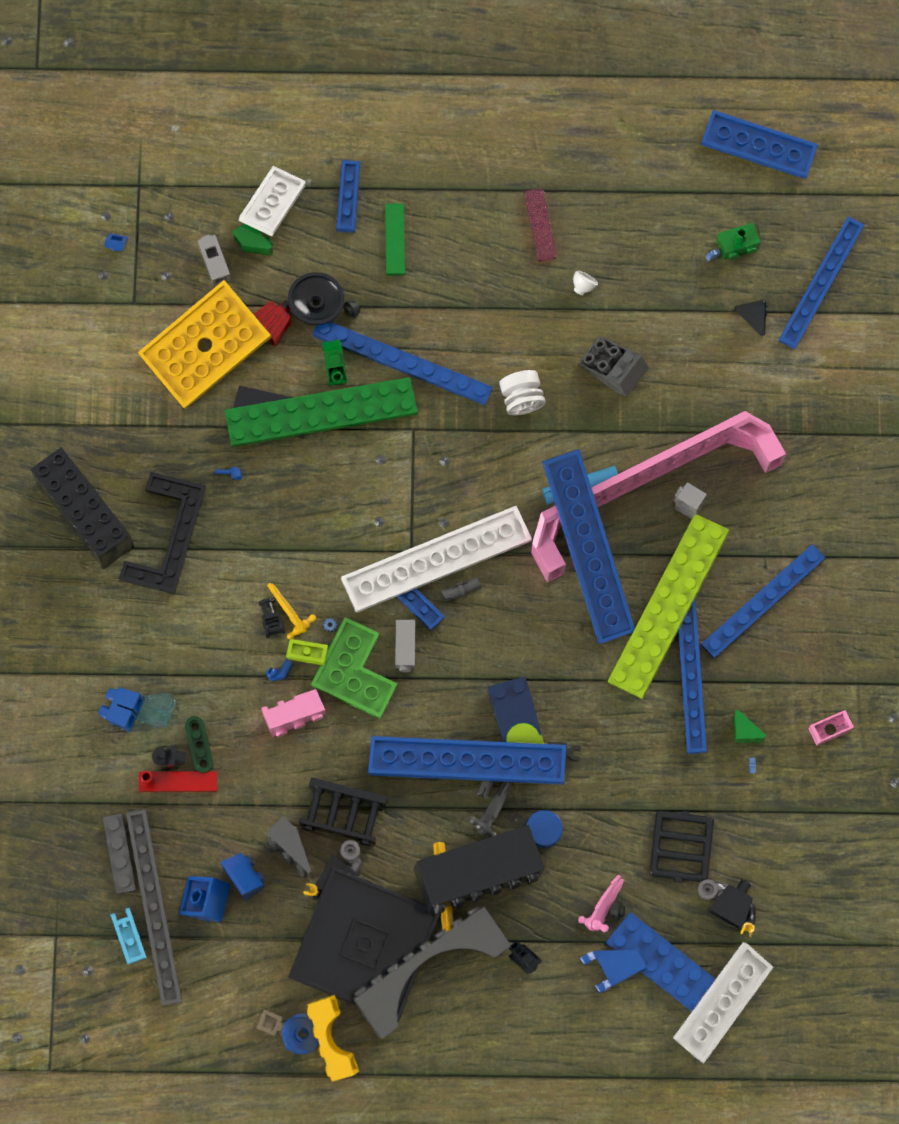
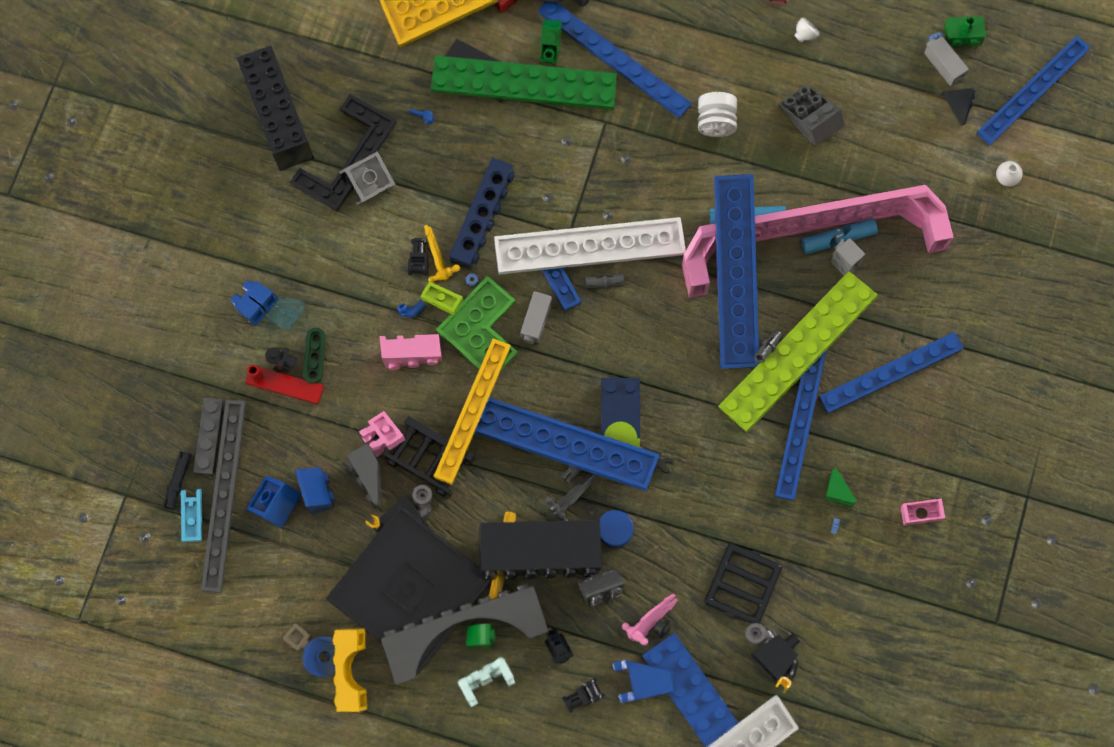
camera: 20 degrees right, 0 degrees up
none -> black pin [162,451,192,510]
none -> light grey piece [339,151,395,205]
none -> bright pink plate [359,411,405,457]
none -> yellow plate [434,339,511,485]
none -> dark blue brick [449,158,515,270]
none -> light aqua plate [459,658,516,707]
none -> green slope [466,624,496,649]
none -> black connector [562,678,605,713]
none -> dark grey slope [578,568,625,607]
none -> dark grey pin [754,330,782,363]
none -> dark azure piece [801,218,878,255]
none -> light grey brick [924,36,969,86]
none -> white brick [996,161,1023,187]

